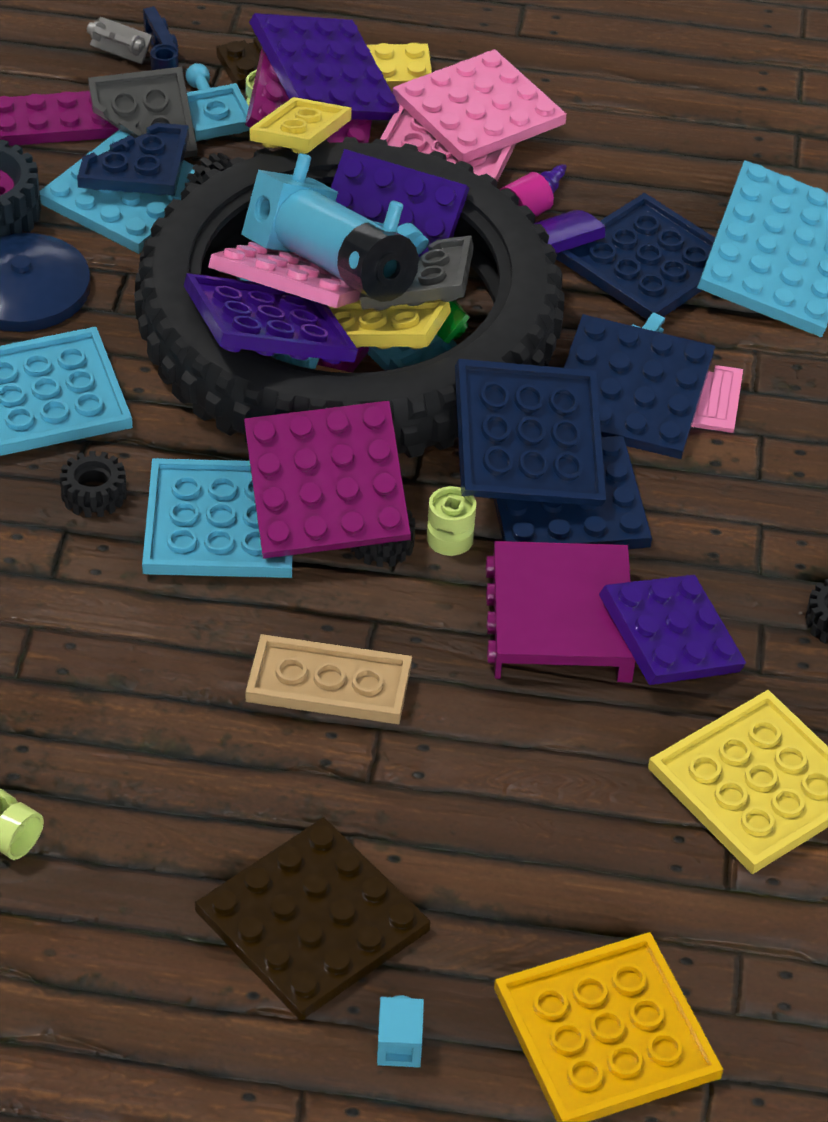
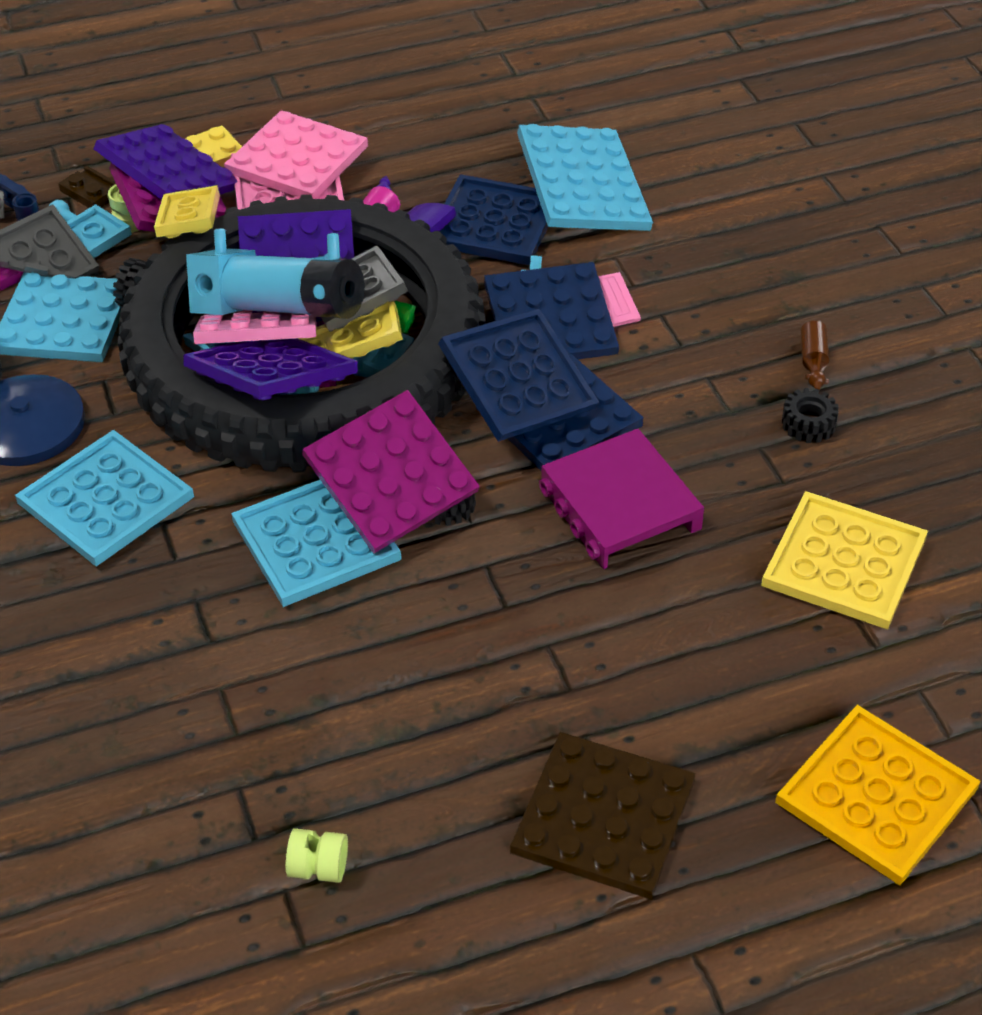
camera: 25 degrees left, 0 degrees up
black tyre [60,451,127,518] -> none
dark blue plate [77,123,189,196] -> none
tan plate [245,634,412,724] -> none
medium azure brick [377,995,424,1067] -> none
yellowish green wheel [427,486,476,556] -> none
dark purple plate [599,575,746,685] -> none

